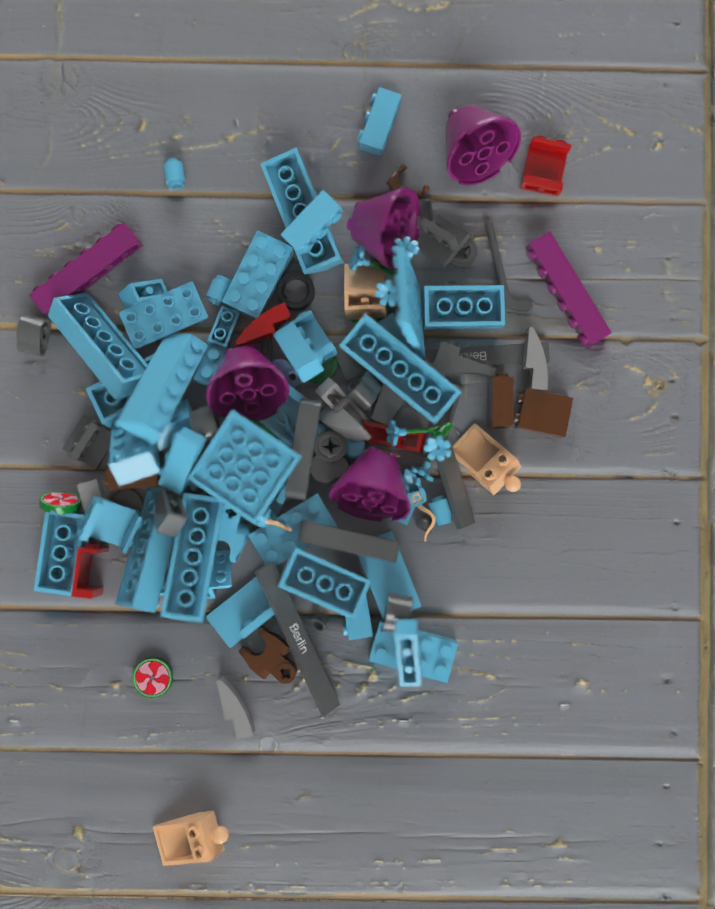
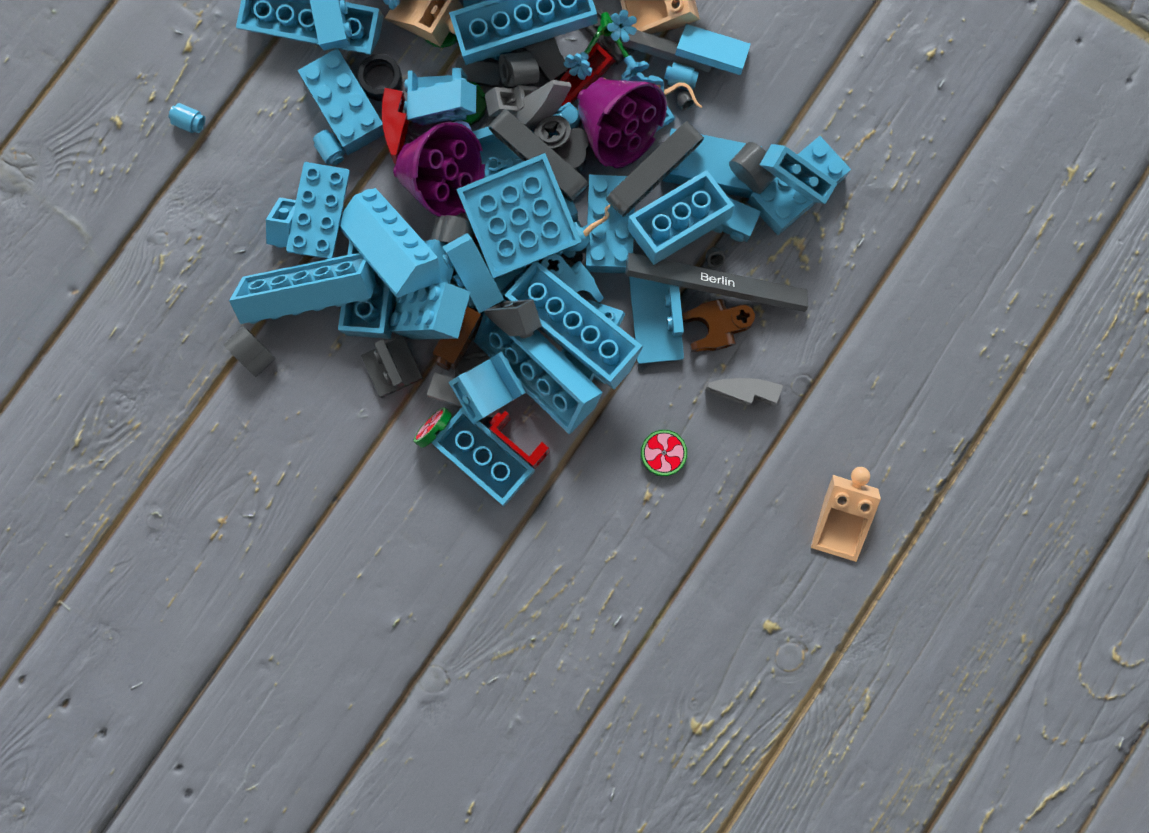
camera: 55 degrees left, 5 degrees down
magenta brick [29,222,143,316] -> none
medium azure slope [194,306,240,386] -> none
none -> medium azure tile [675,24,751,75]

